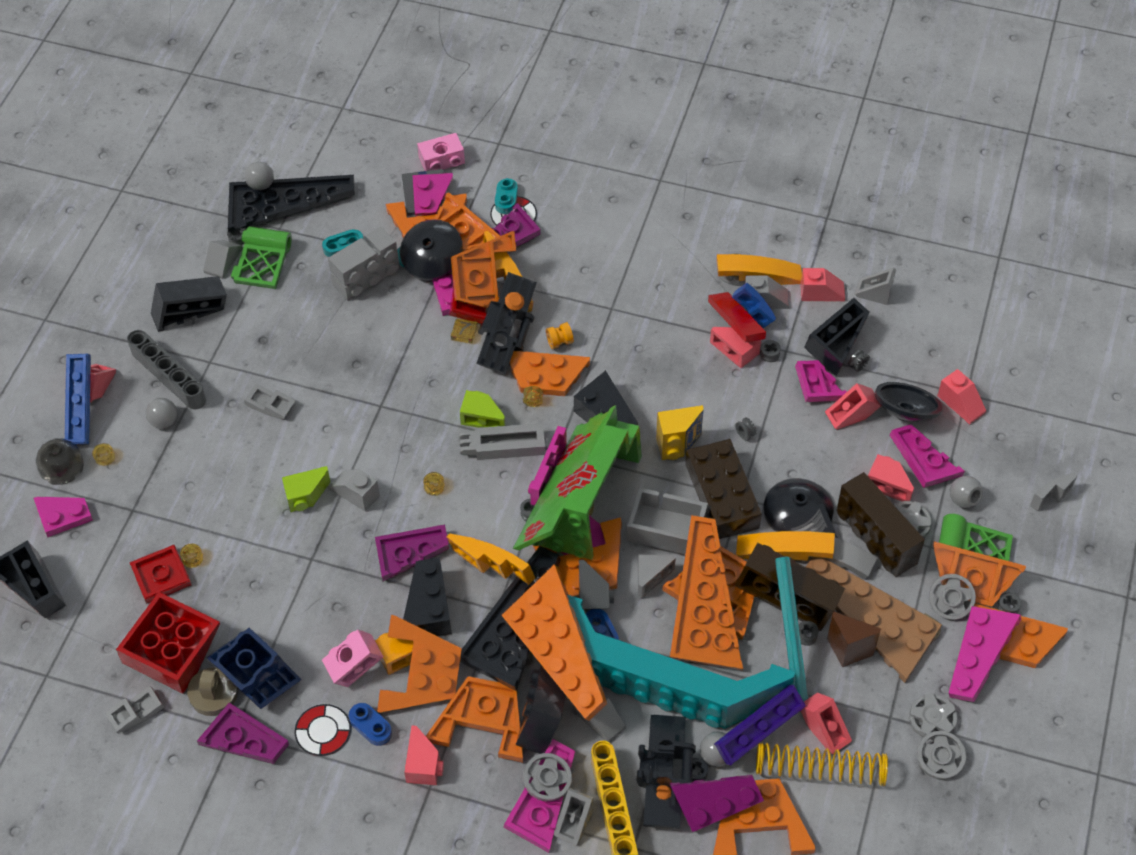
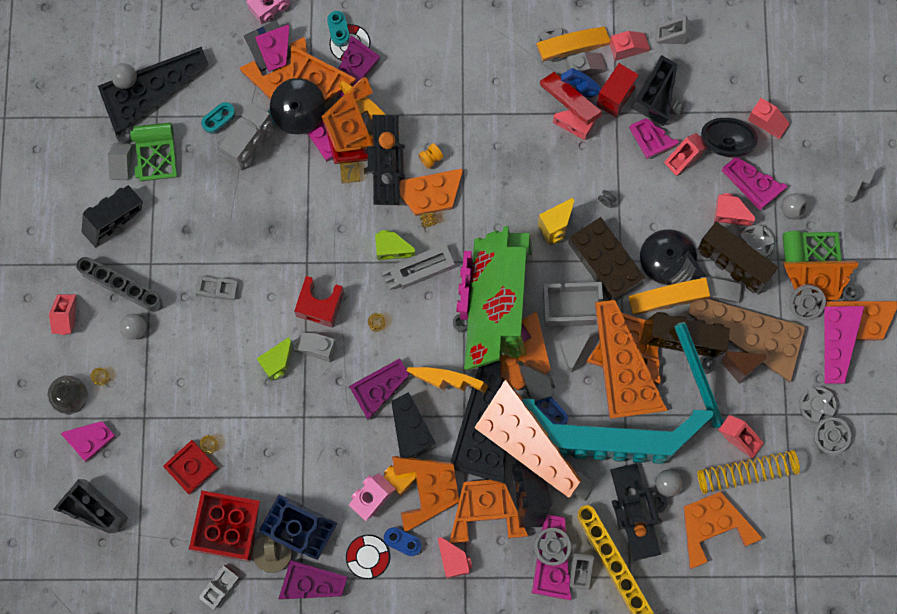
camera: 15 degrees left, 20 degrees up
blue tile [64,353,91,445] -> none
black wedge [574,370,638,425] -> none
magenta wing [670,775,764,832] -> none
dark purple tile [714,684,806,766] -> none
dark grey bush [760,340,781,362] -> none
none -> red piece [294,276,344,328]
none -> red piece [597,63,639,117]

